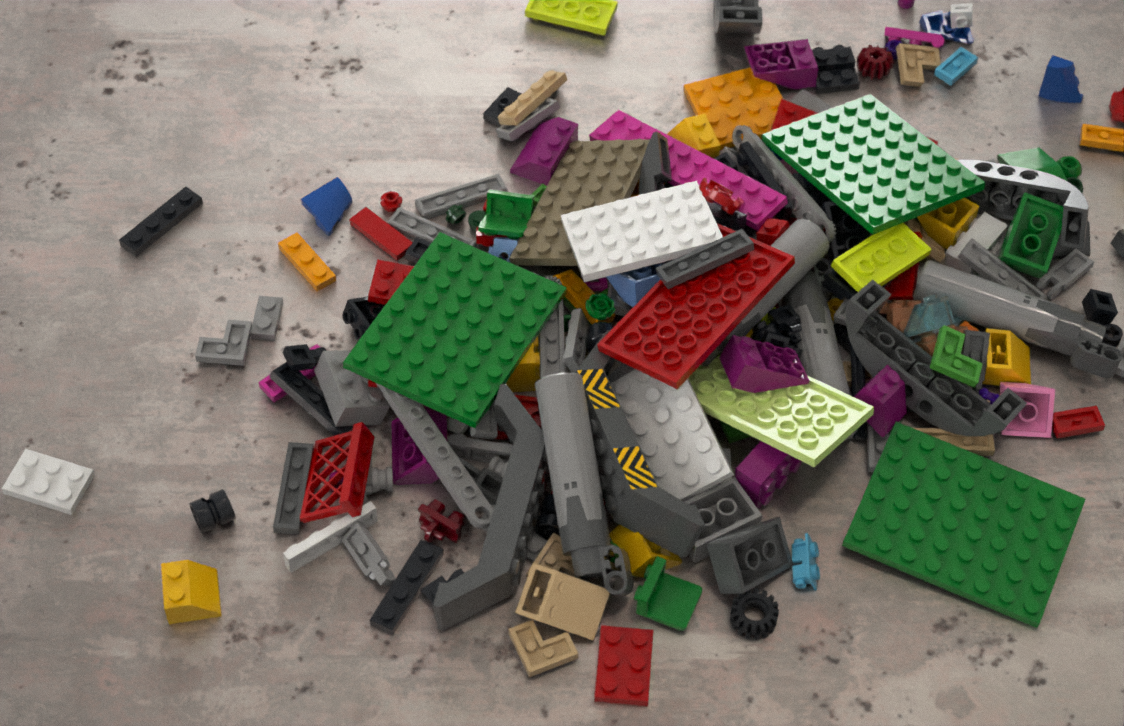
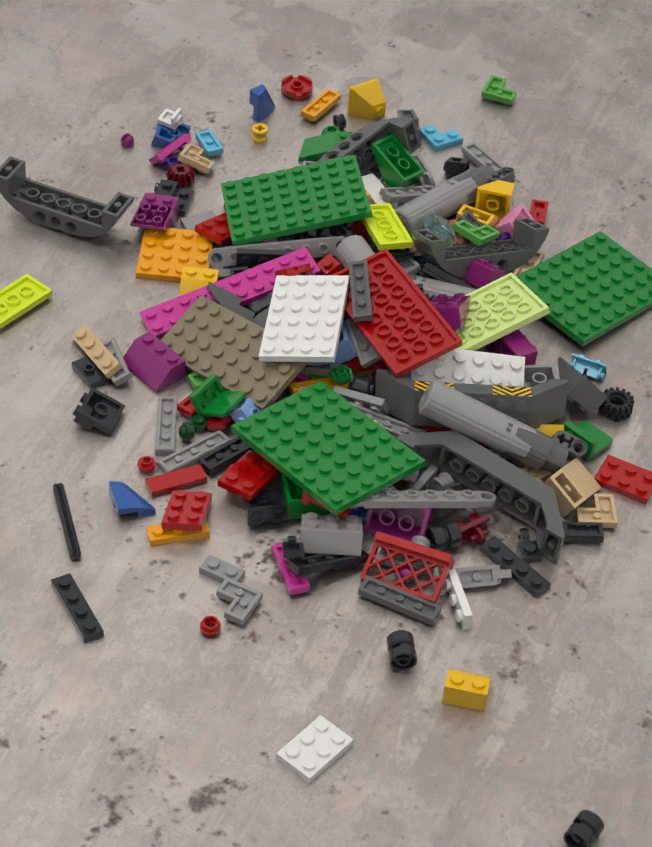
camera: 70 degrees left, 10 degrees down
none -> black axle [53,483,81,560]
none -> black plate [72,387,126,435]
none -> red plate [161,490,212,532]
none -> red plate [200,616,221,636]
none -> yellow wheel [251,123,268,144]
none -> black bush [333,114,346,129]
none -> black wheel [426,521,462,551]
none -> yellow slope [475,180,515,220]
none -> black plate [562,522,604,543]

